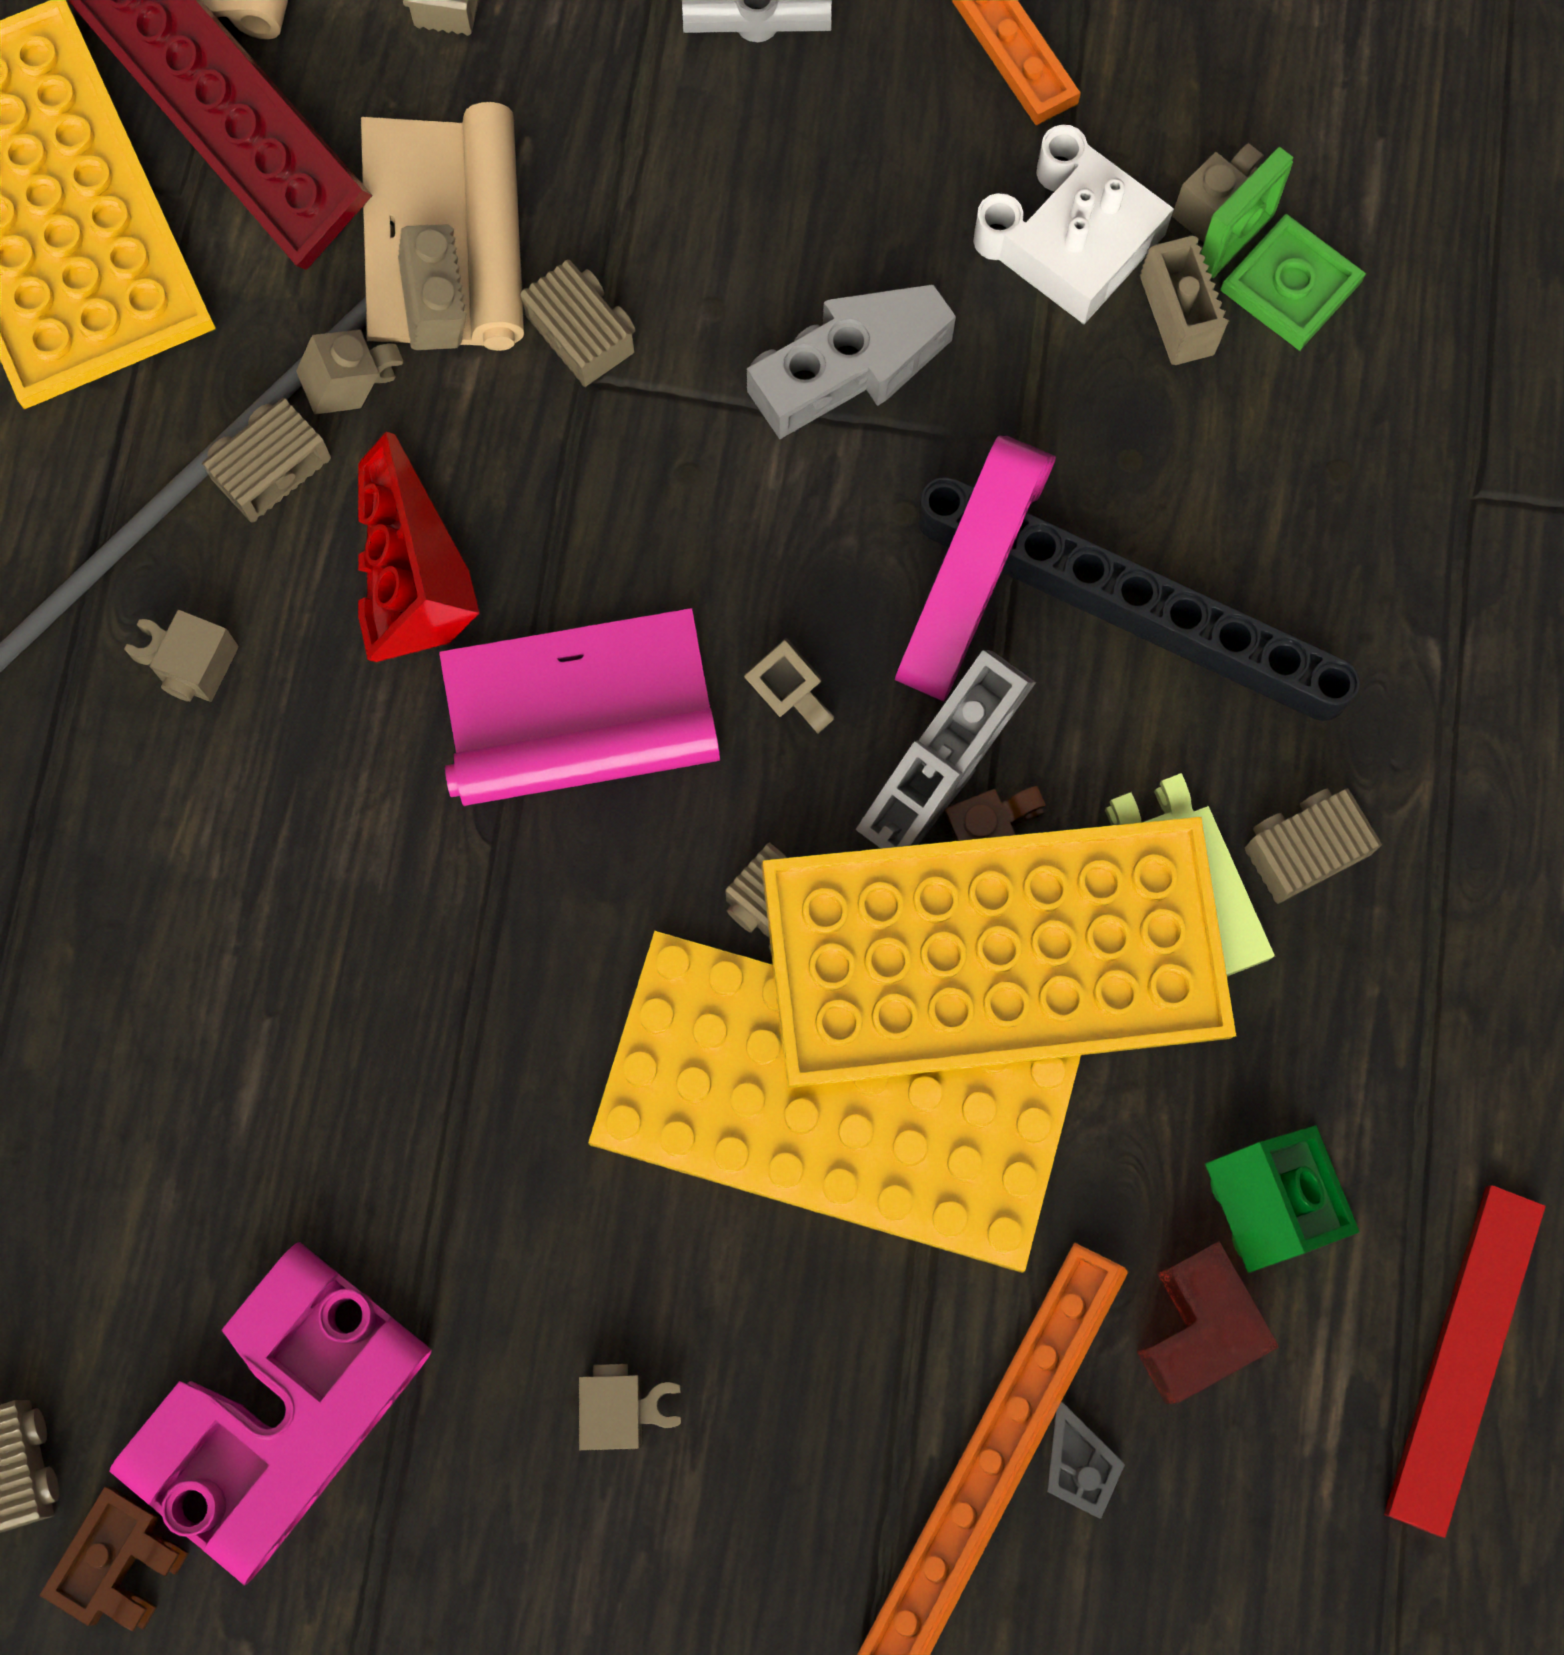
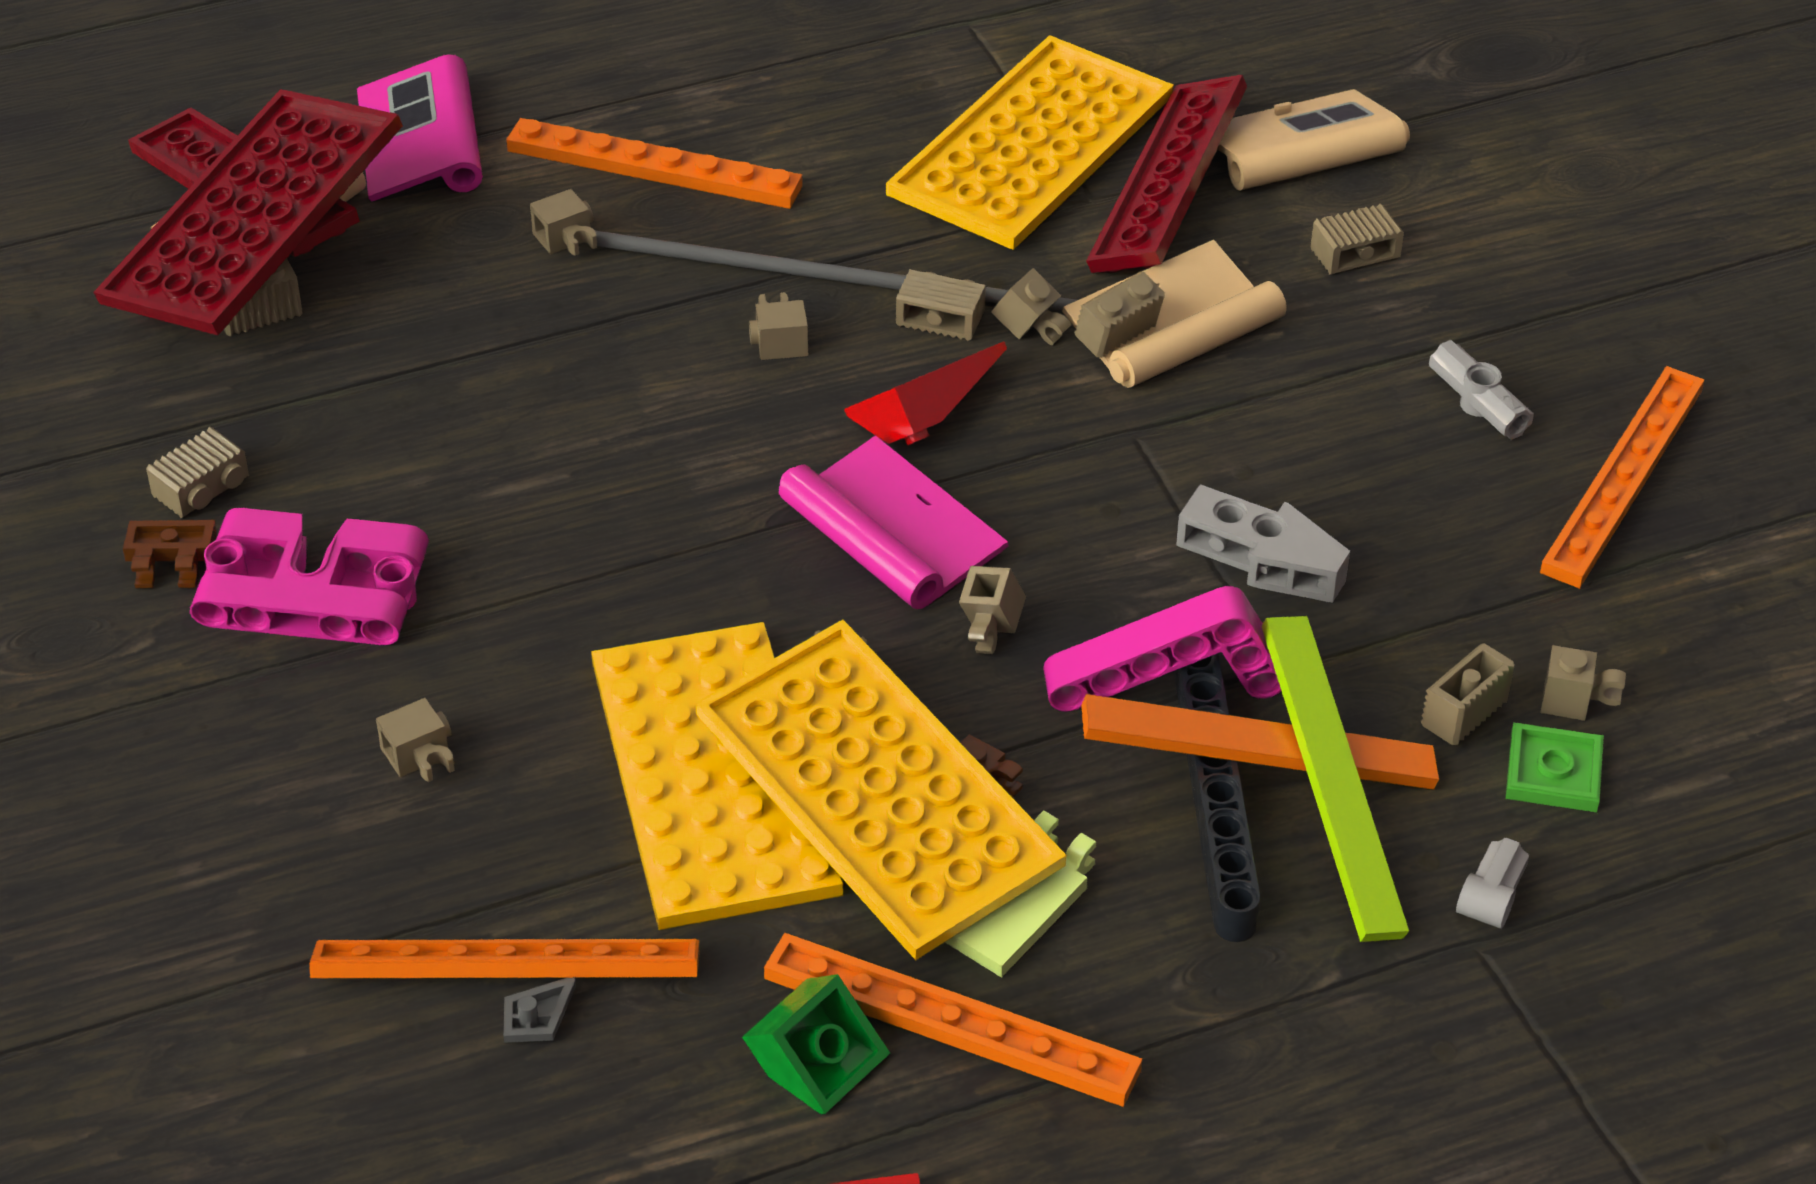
camera: 60 degrees right, 30 degrees down
dark tan brick [520,260,635,387] -> none
light grey brick [856,650,1036,849] -> none
white piece [973,125,1174,324] -> none
clear red brick [1137,1242,1279,1404] -> none
bright green tile [1201,147,1293,278] -> none
dark tan brick [1245,788,1382,904] -> none
none -> orange plate [764,933,1142,1107]
none -> orange tile [1081,694,1439,790]
none -> lime tile [1261,616,1409,942]
none -> light grey piece [1456,837,1529,929]

